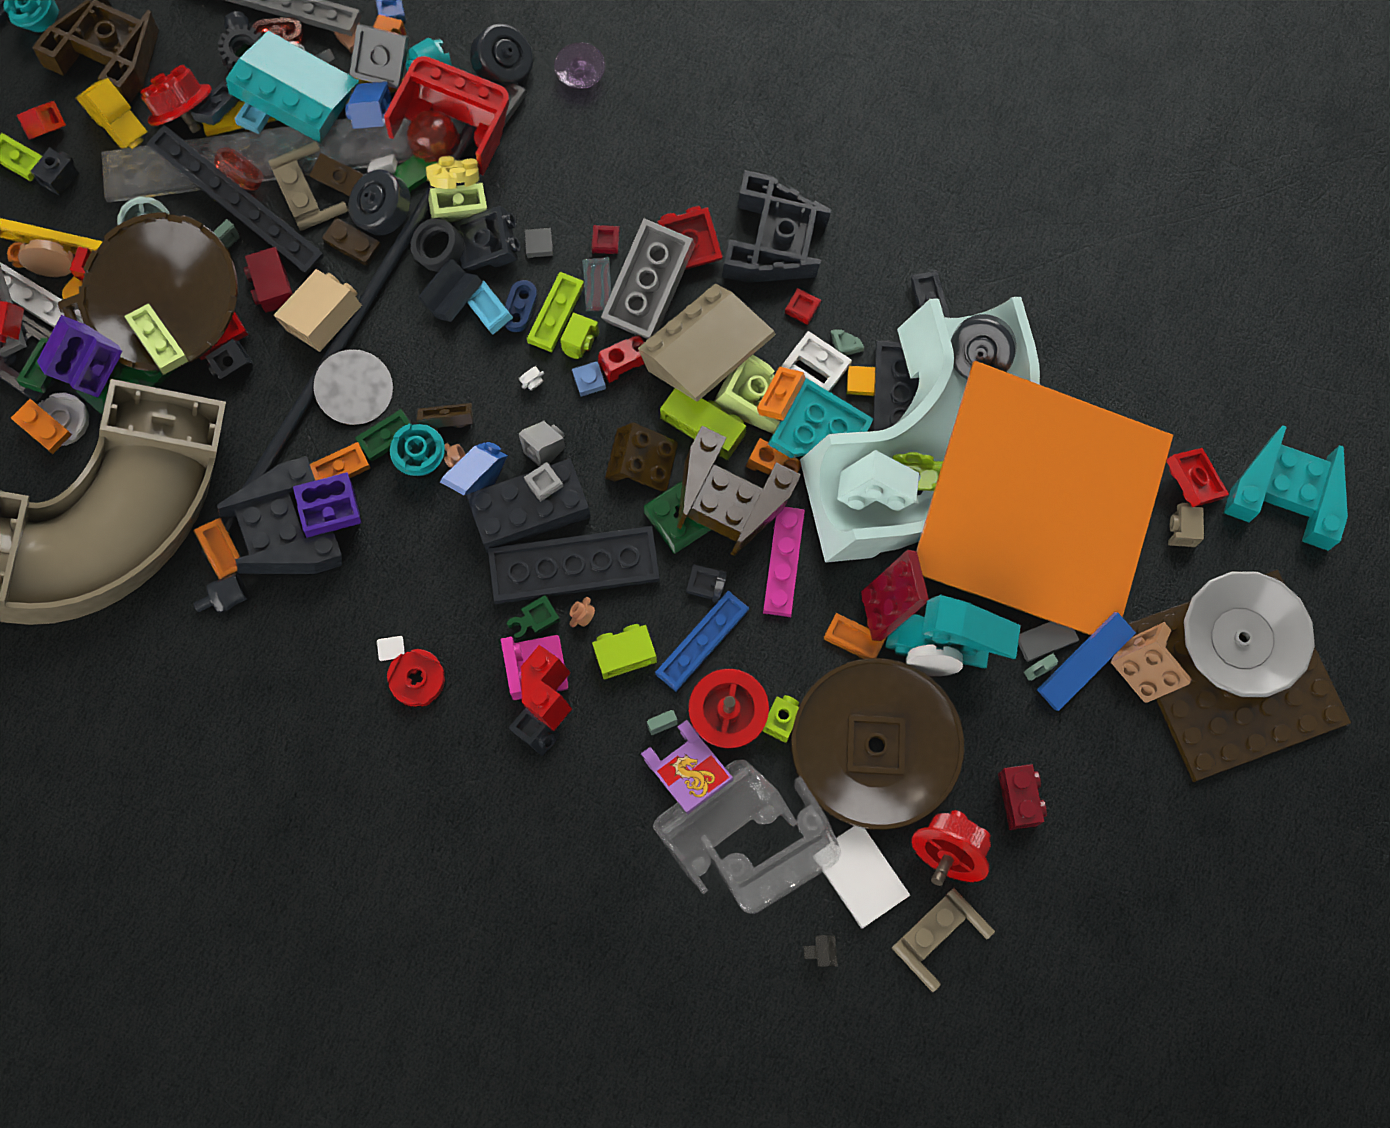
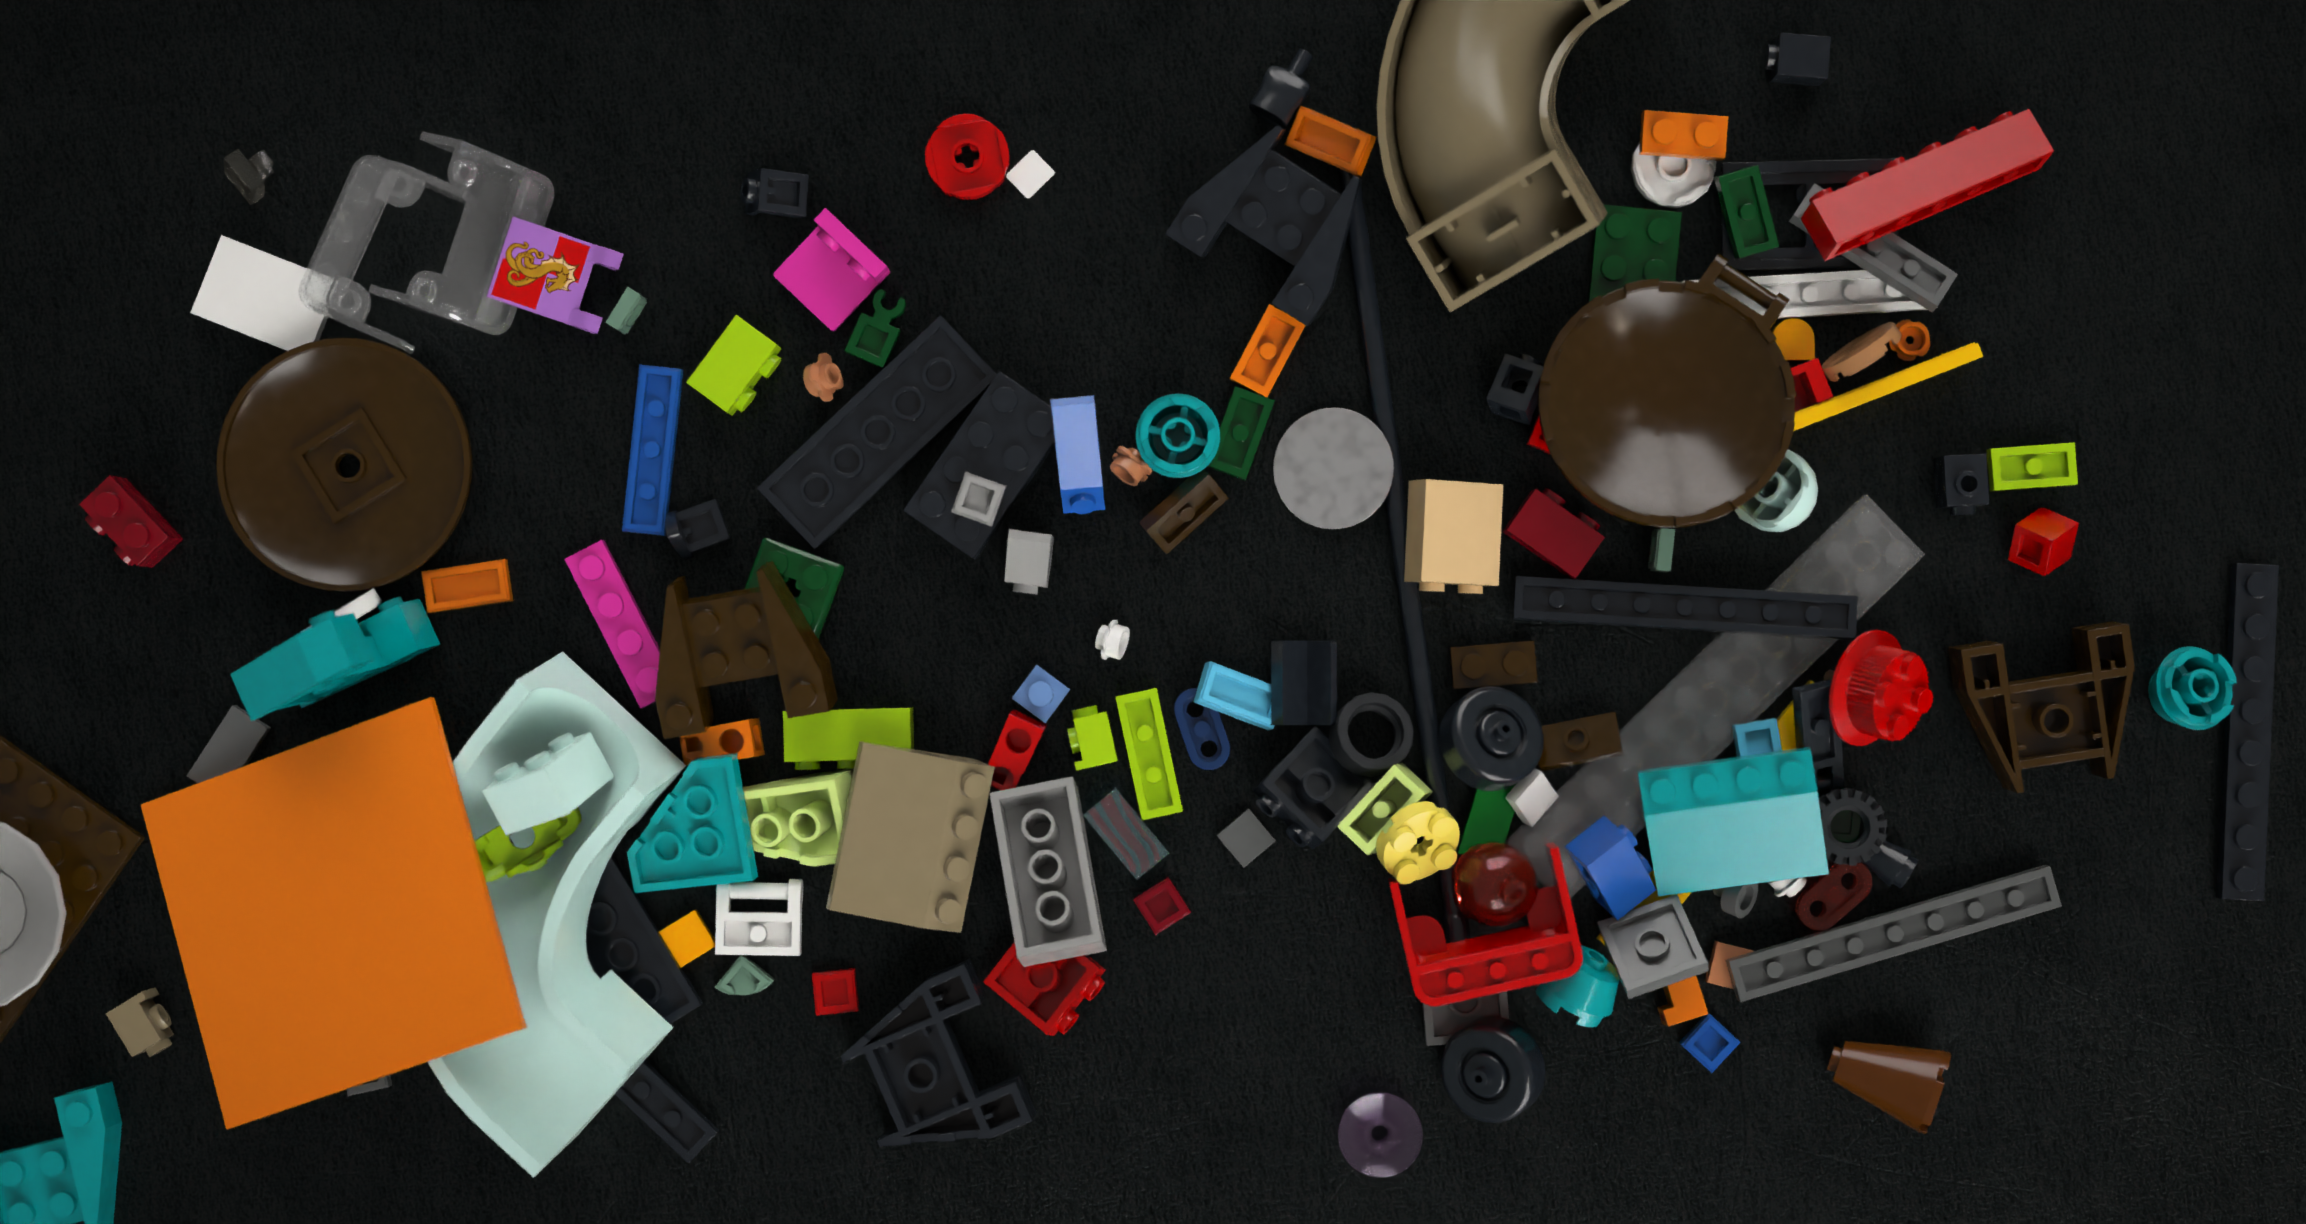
camera: 145 degrees right, 15 degrees up
dark purple piece [37,315,123,397] -> none
yellow brick [76,78,147,149] -> none
yellowish green plate [124,303,188,374] -> none
clear red plate [214,147,264,190] -> none
dark tan plate [268,141,348,231] -> none
dark purple piece [293,472,361,538] -> none
red brick [521,645,572,731] -> none
dark brown bracket [605,422,678,492] -> none
red piece [689,669,769,748] -> none
orange plate [757,367,806,421] -> none
lime brick [762,695,799,743] -> none
dark red plate [861,550,929,641] -> none
dark tan plate [892,888,995,992] -> none
red piece [912,810,991,886] -> none
black wheel [951,314,1017,380] -> none
sand green tile [1024,653,1058,680] -> none
blue tile [1037,612,1136,711] -> none
medium nougat bracket [1111,622,1191,703] -> none
red plate [1166,448,1229,508] -> none

